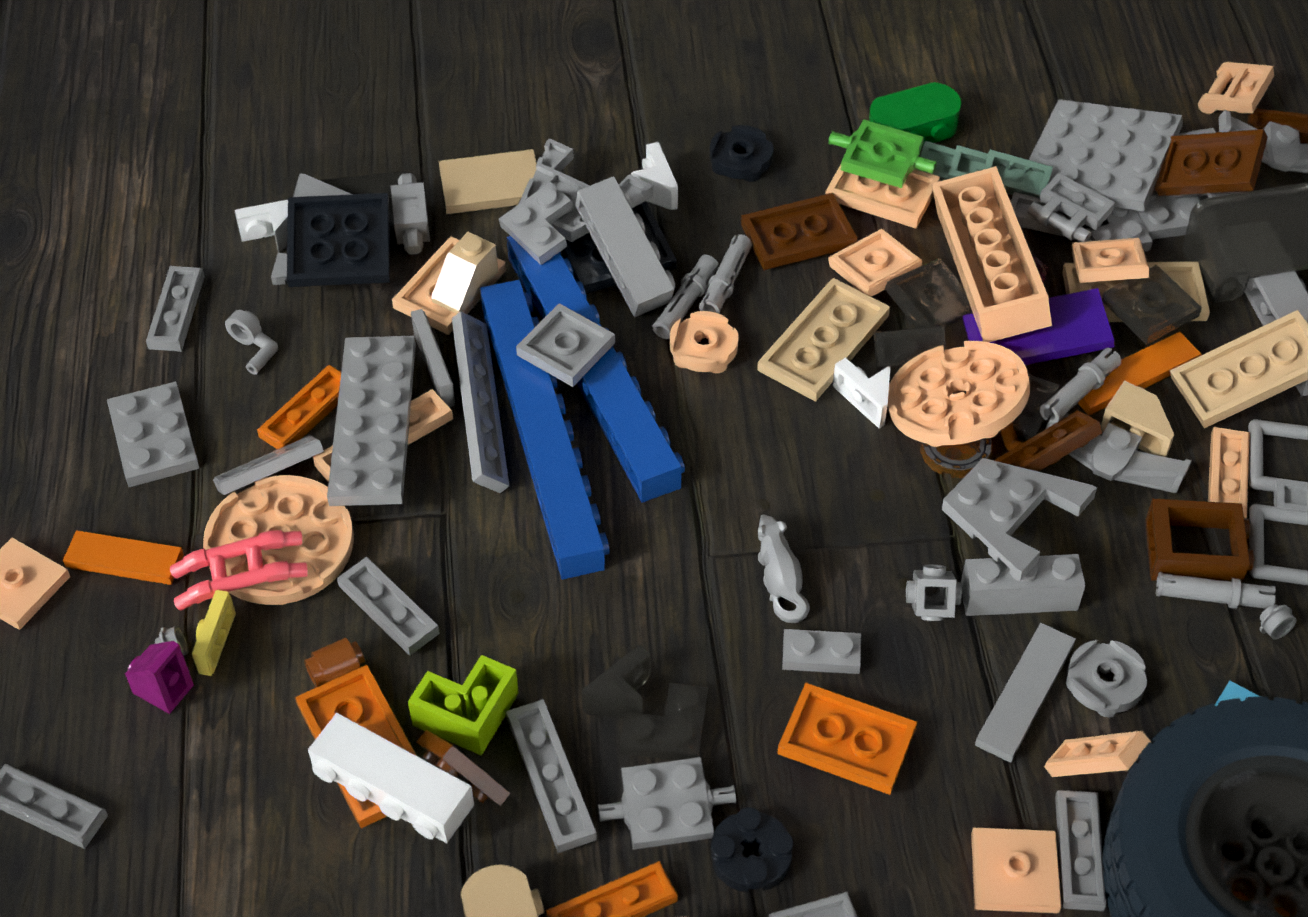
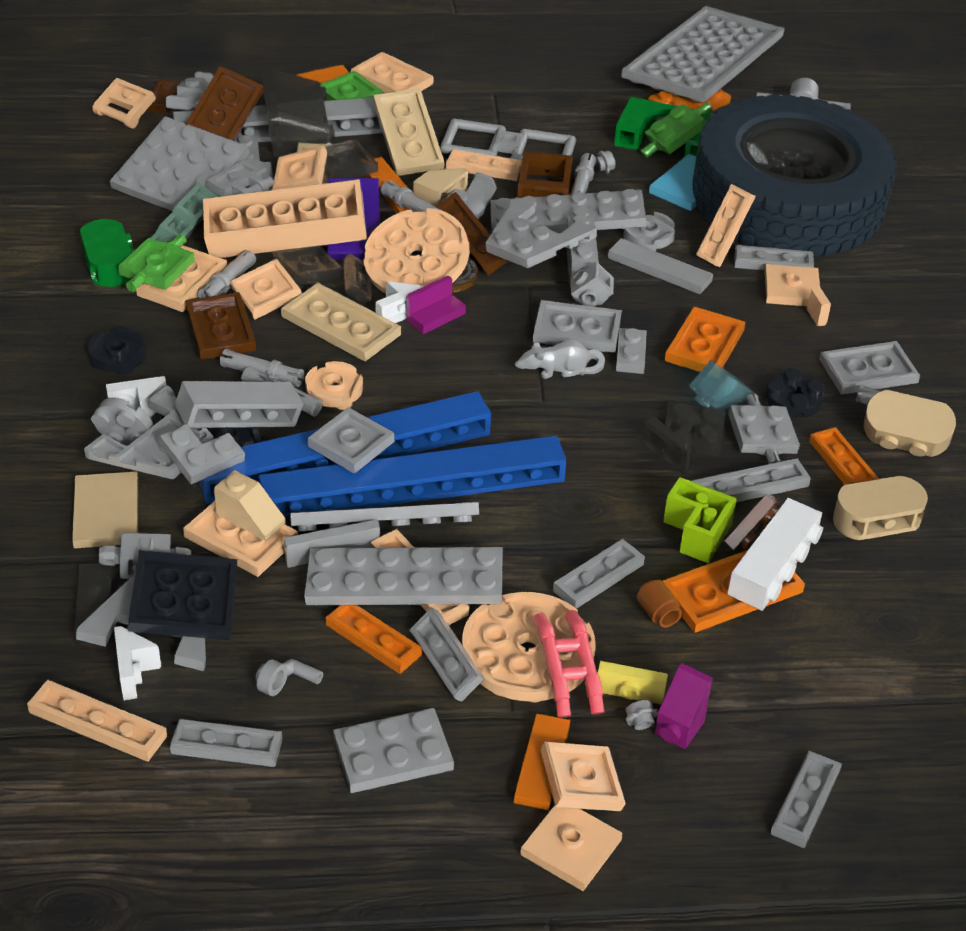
camera: 90 degrees left, 10 degrees down
none -> light nougat plate [27,680,167,762]
none -> light grey plate [91,398,153,446]
none -> light grey pin [198,250,256,298]
none -> magenta panel [406,275,466,334]
none -> light grey plate [491,189,646,233]
none -> light grey plate [533,300,622,352]
none -> light nougat plate [540,742,626,811]
none -> clear light blue slope [689,360,755,411]
none -> light nougat tile [807,288,831,326]

